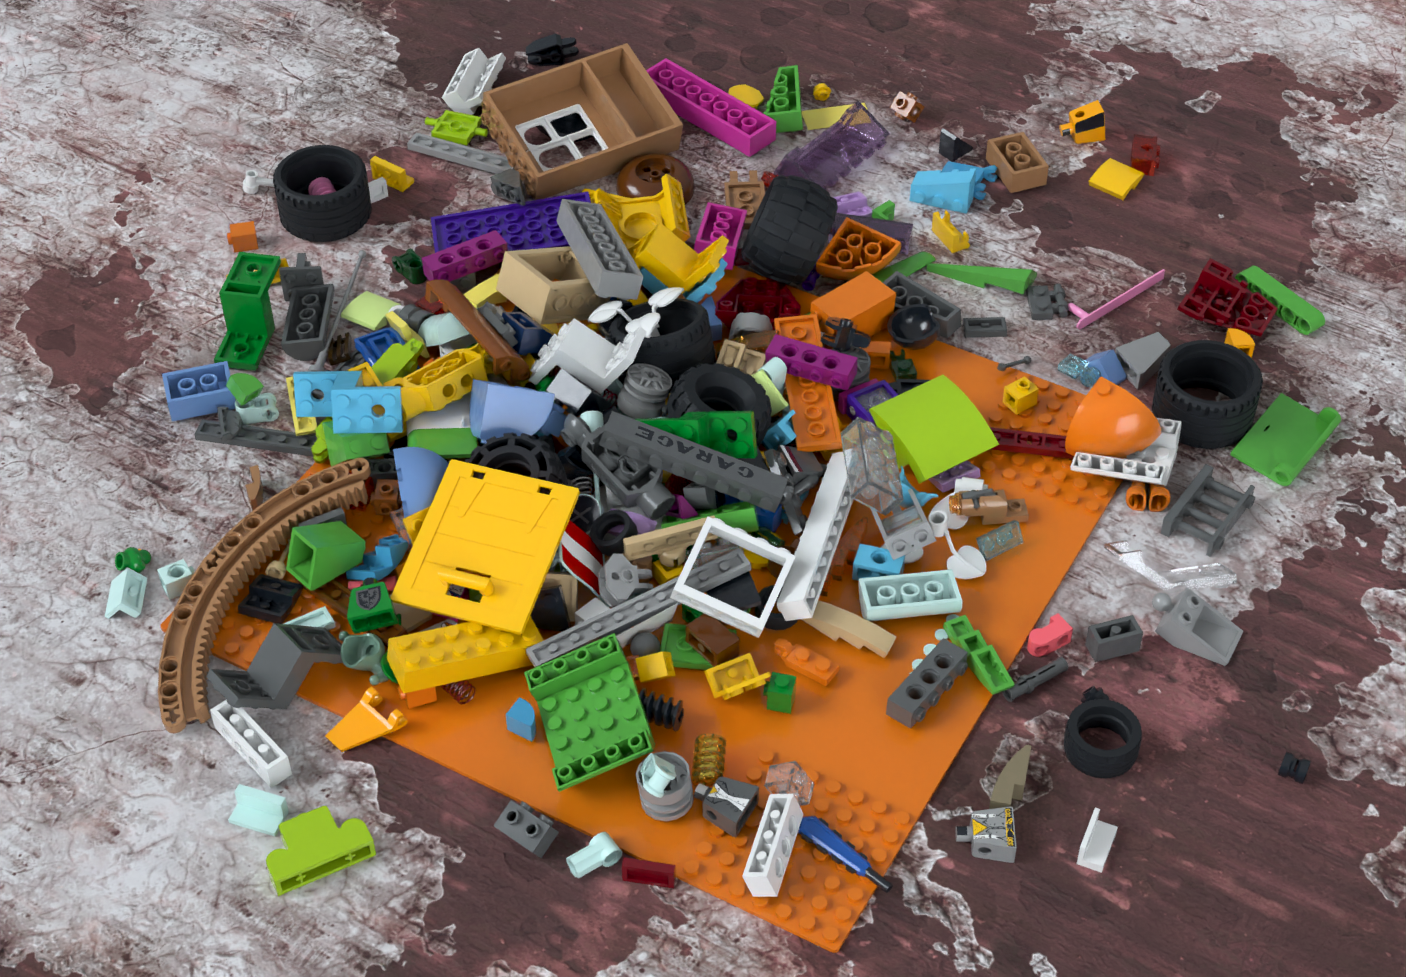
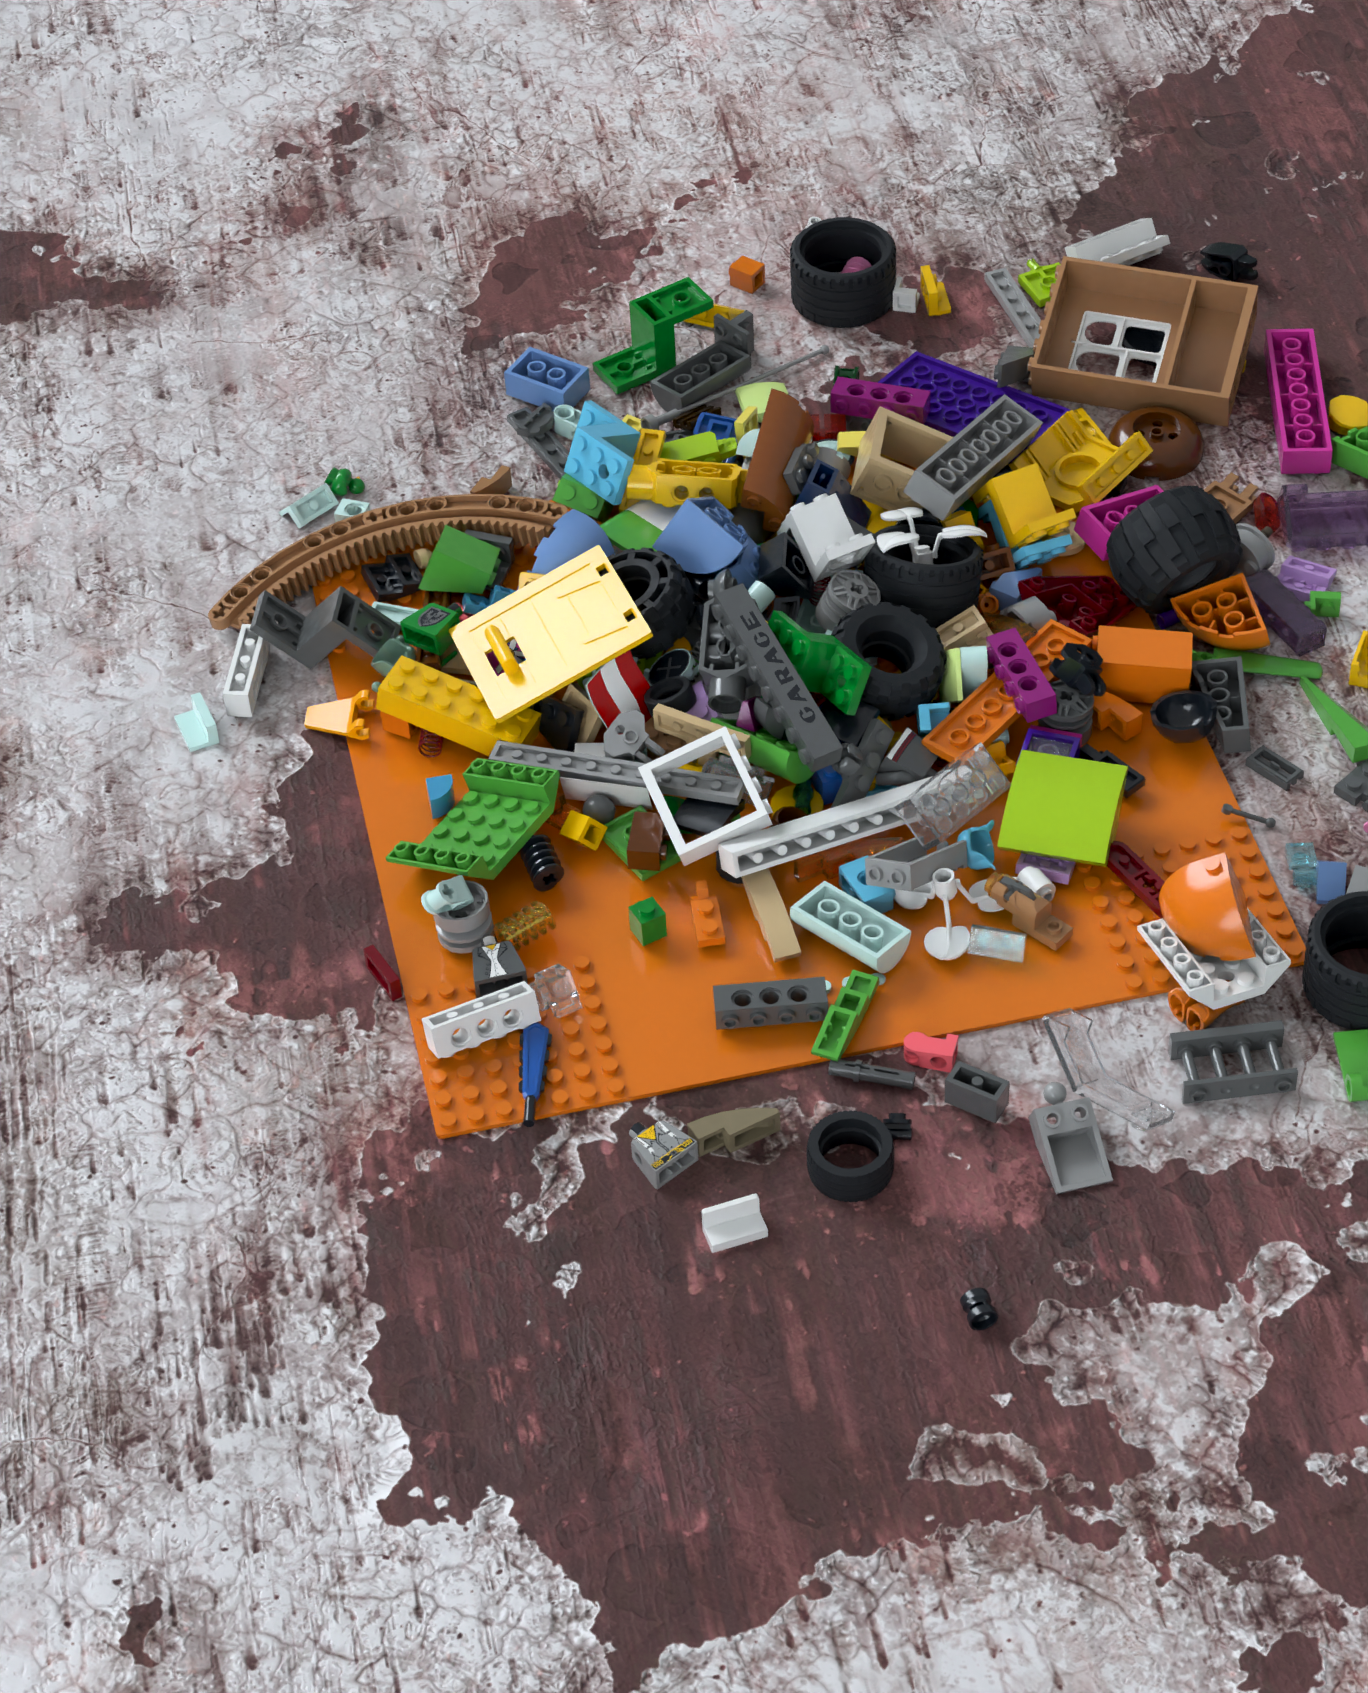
camera: 50 degrees right, 0 degrees up
bright green brick [226,373,264,406] -> none
lime brick [266,806,376,896] -> none
dark grey brick [494,800,559,858] -> none
light aqua piece [566,832,622,878] -> none
yellow bracket [704,653,771,700] -> none
clear green plate [890,349,917,382] -> none
yellow brick [1002,376,1039,415] -> none

